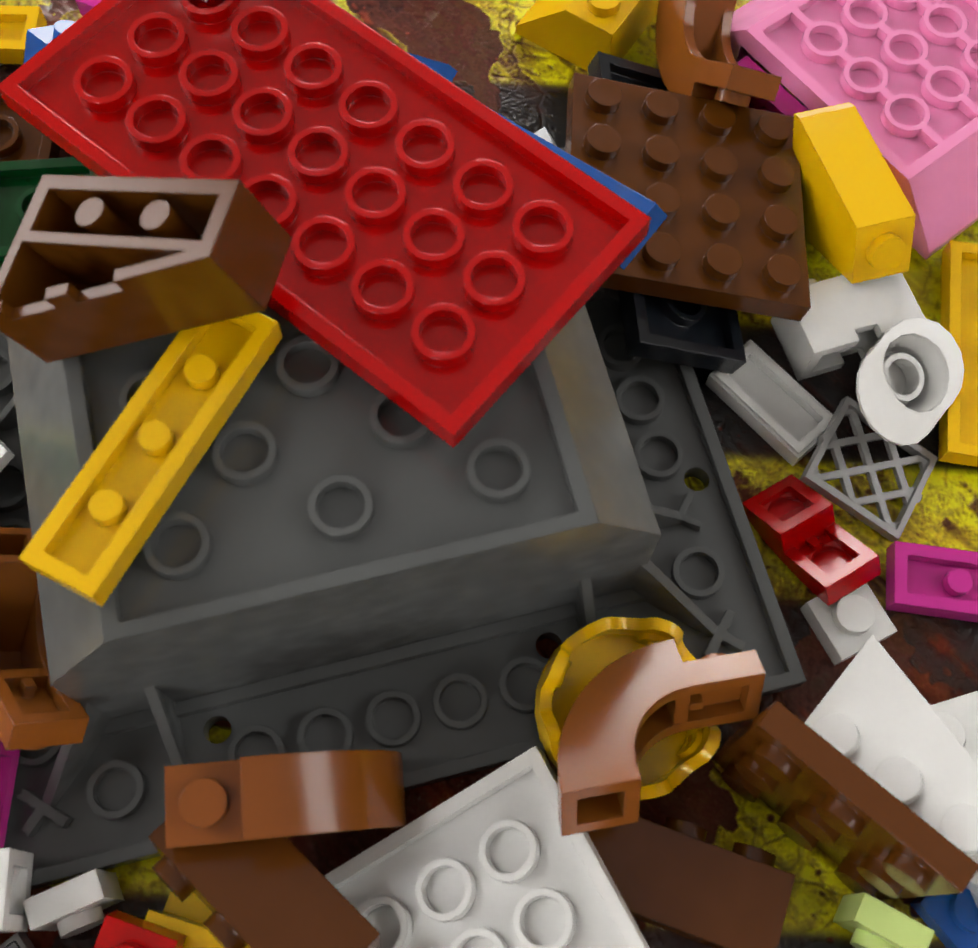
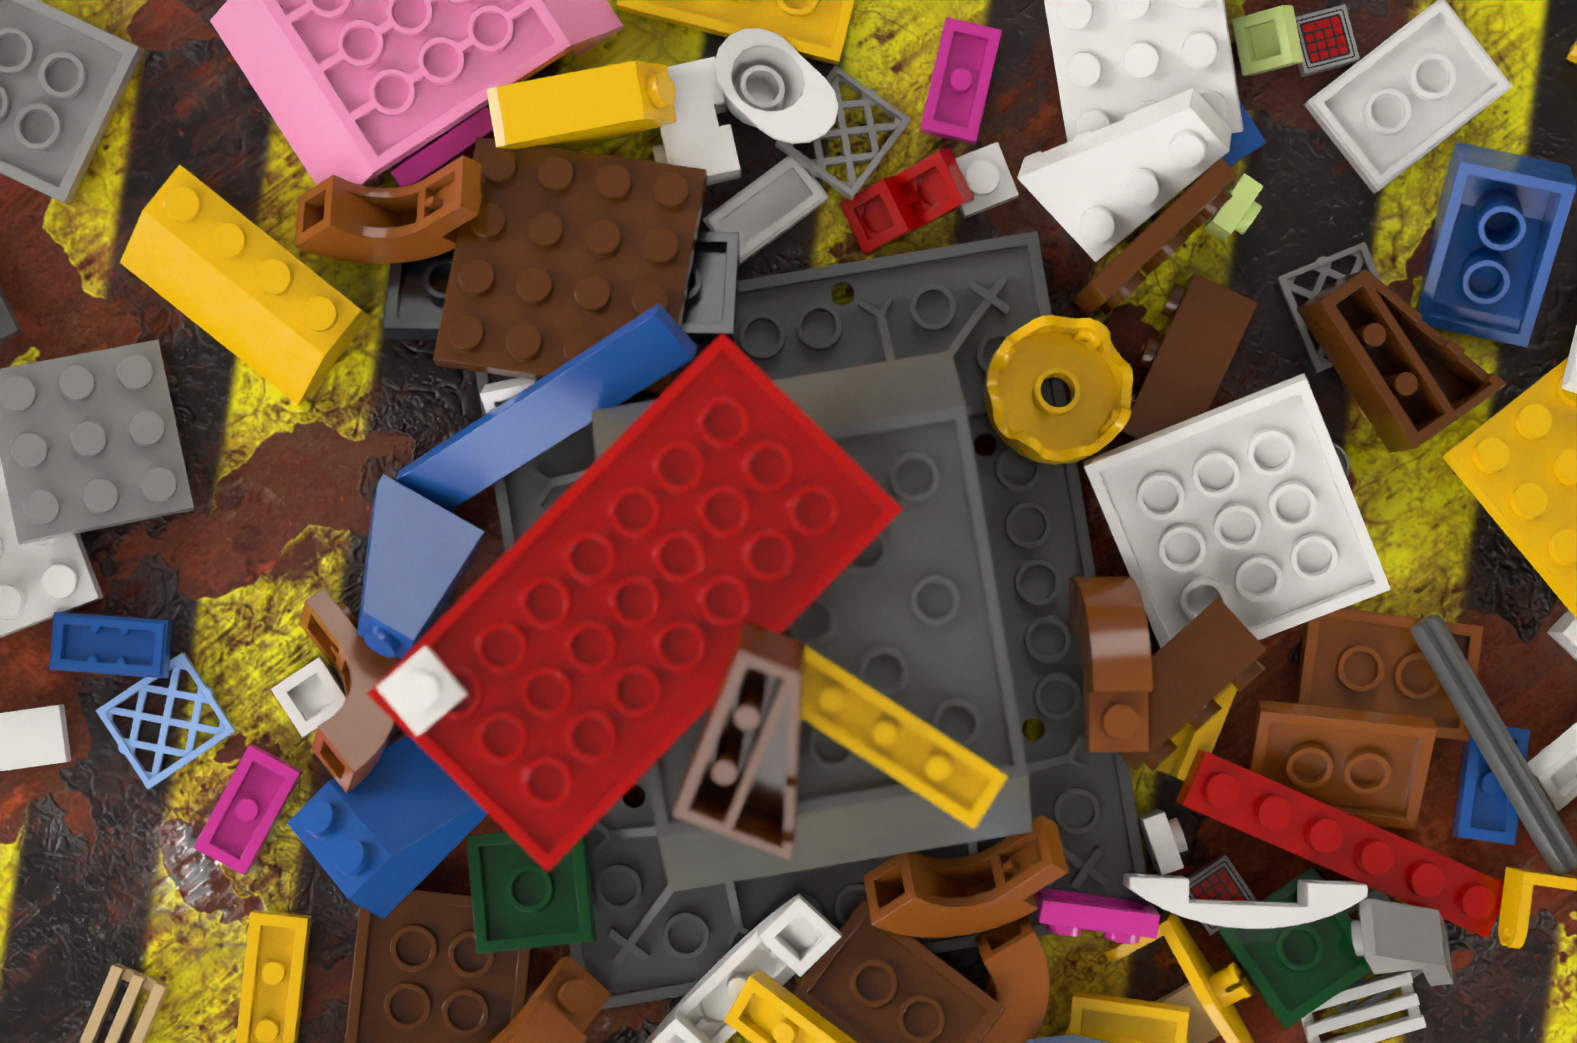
camera: 85 degrees left, 20 degrees up
dark orange arch [557,639,766,836] -> none

